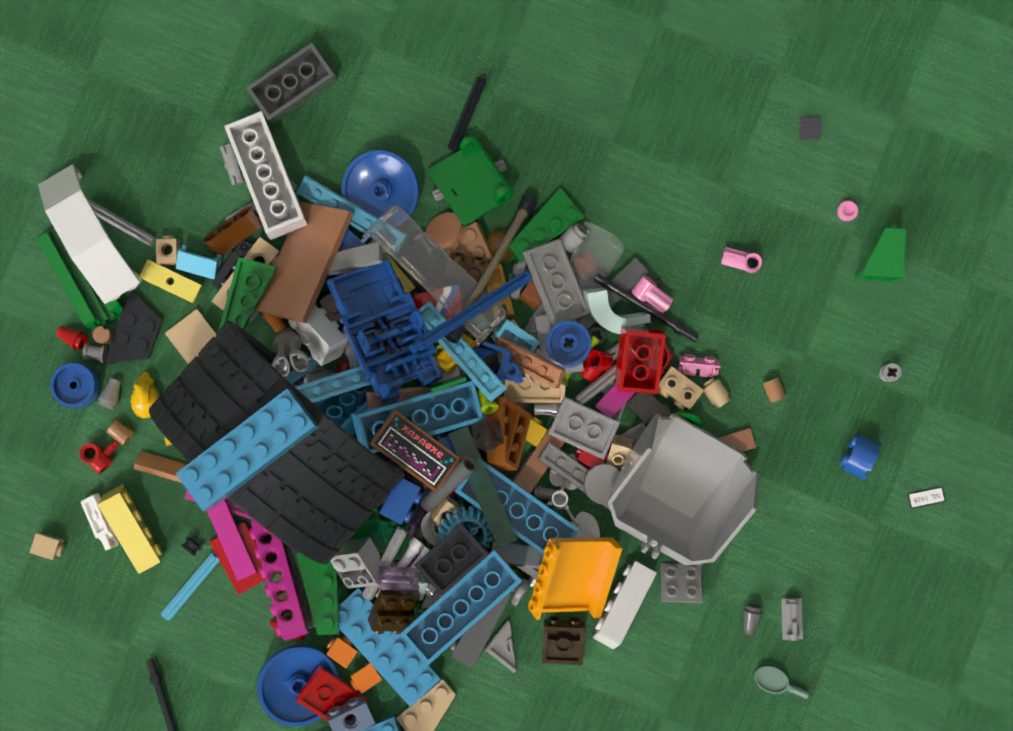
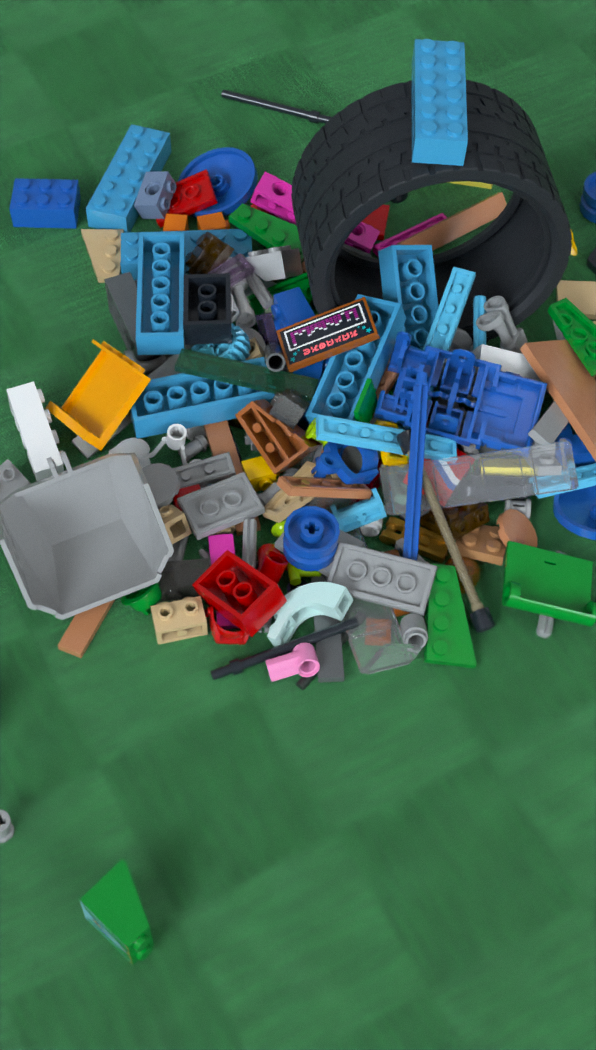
camera: 130 degrees right, 30 degrees down
light grey cone [98,378,122,409] -> none
dark pink tile [207,499,257,581] -> none
light grey tile [485,620,516,673] -> none
dark brown plate [542,616,585,665] -> none
bright pink hinge [678,354,720,378] -> none
tan brick [703,378,730,408] -> none
bright pink piece [721,247,762,273] -> none
medium nougat piece [763,377,786,403] -> none
clear purple tile [799,118,821,140] -> none
bright pink tile [837,201,858,221] -> none

